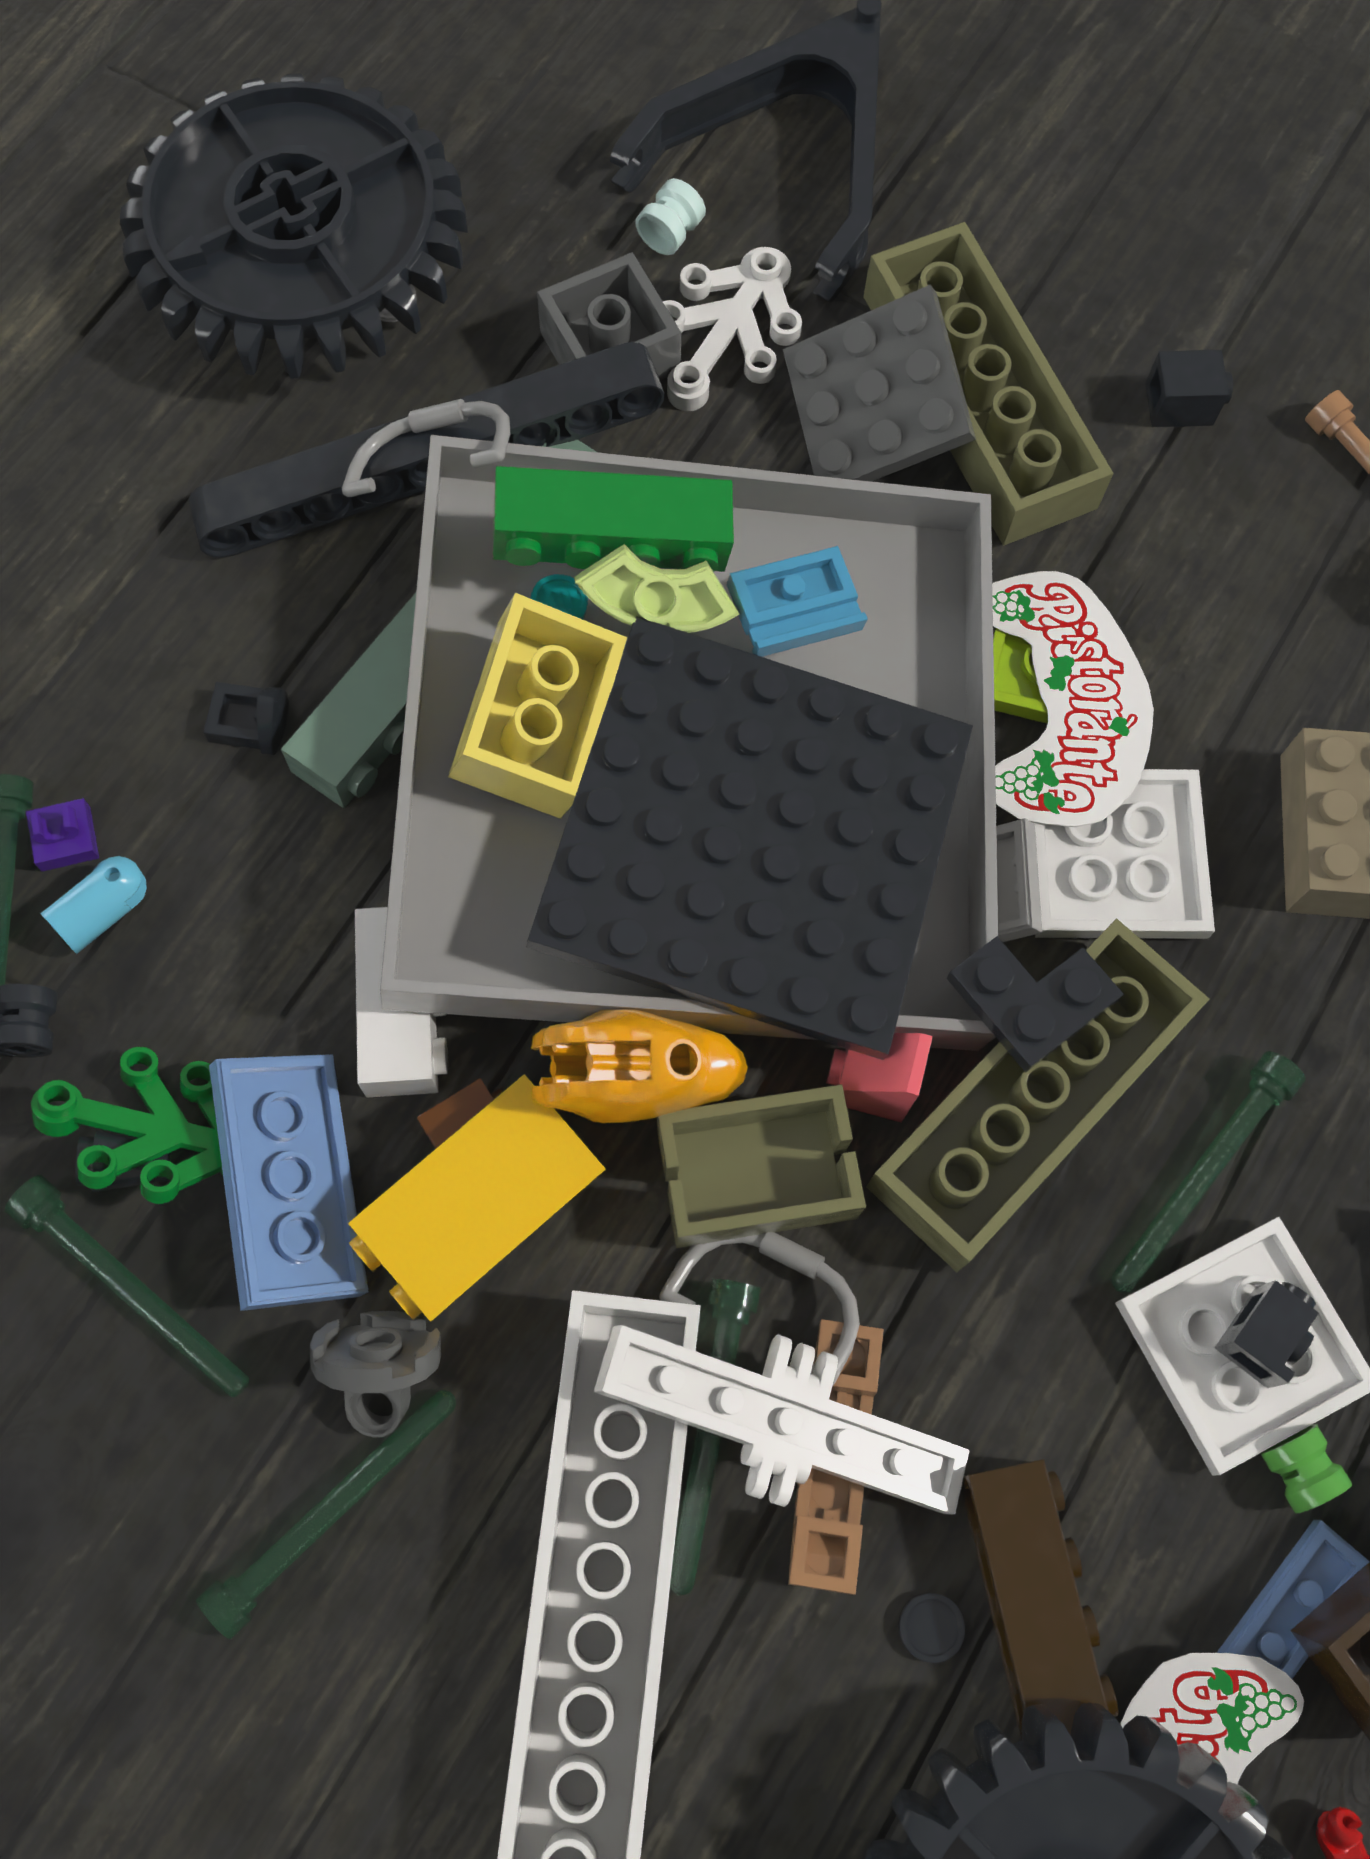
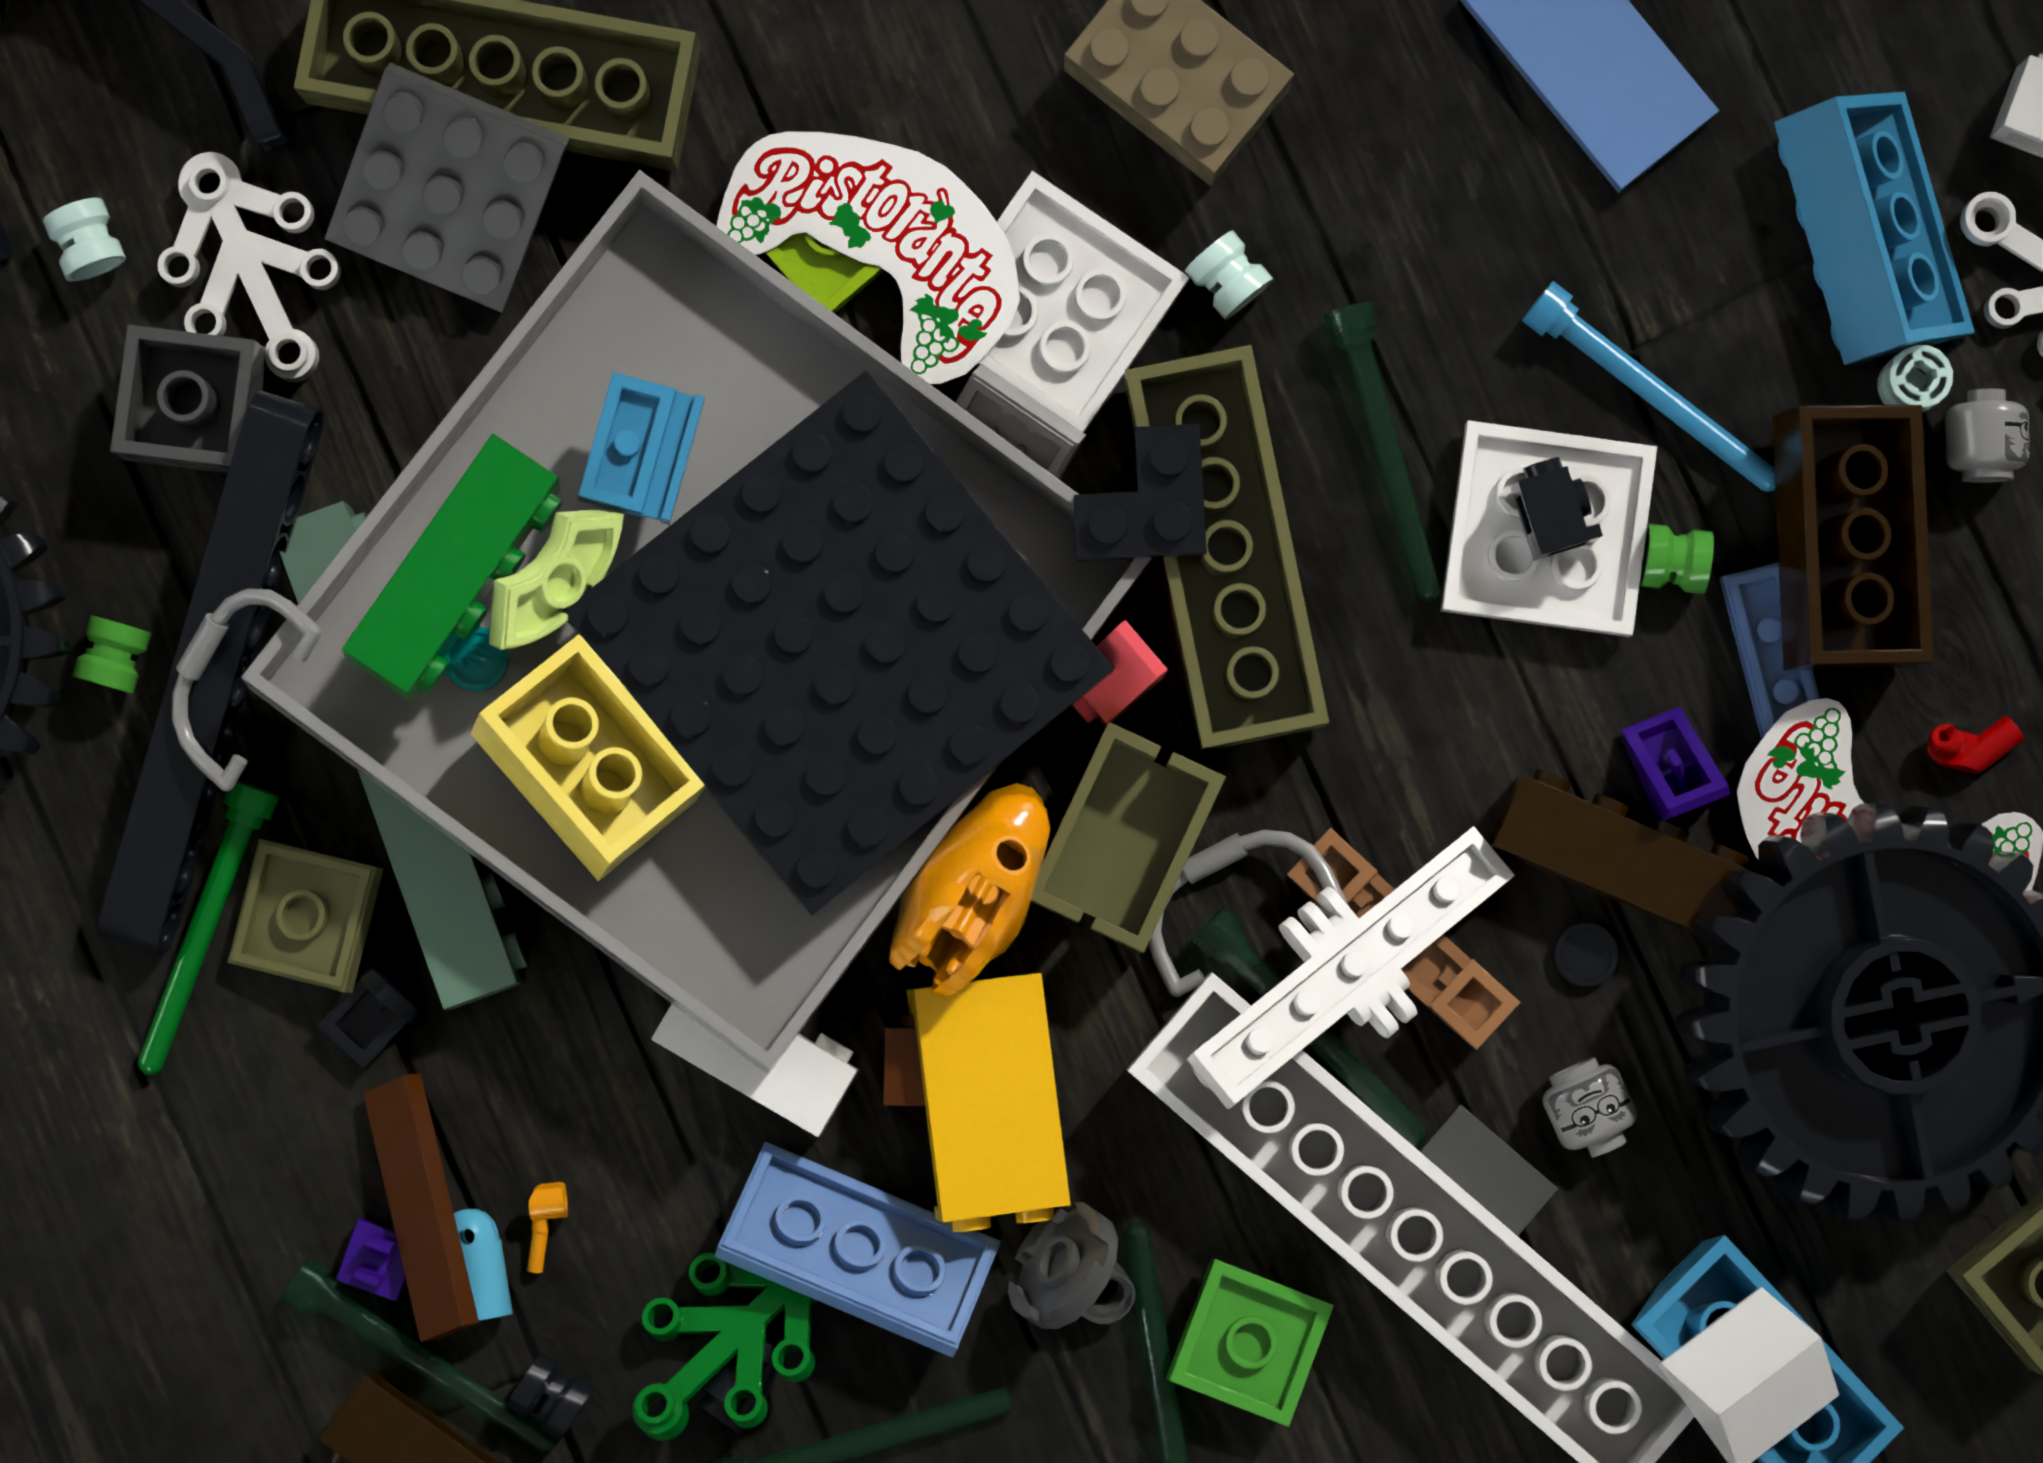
camera: 50 degrees left, 15 degrees up
none -> bright green wheel [71,615,152,694]
none -> green piece [138,780,280,1075]
none -> olive tile [228,839,384,993]
none -> reddish brown tile [363,1074,479,1342]
none -> light orange hand [527,1182,568,1273]
none -> bright green plate [1166,1258,1334,1427]
none -> light aqua wheel [1185,230,1273,320]
none -> dark grey tile [1419,1104,1558,1236]
none -> light grey head [1543,1057,1638,1158]
none -> dark purple slope [1621,707,1730,820]

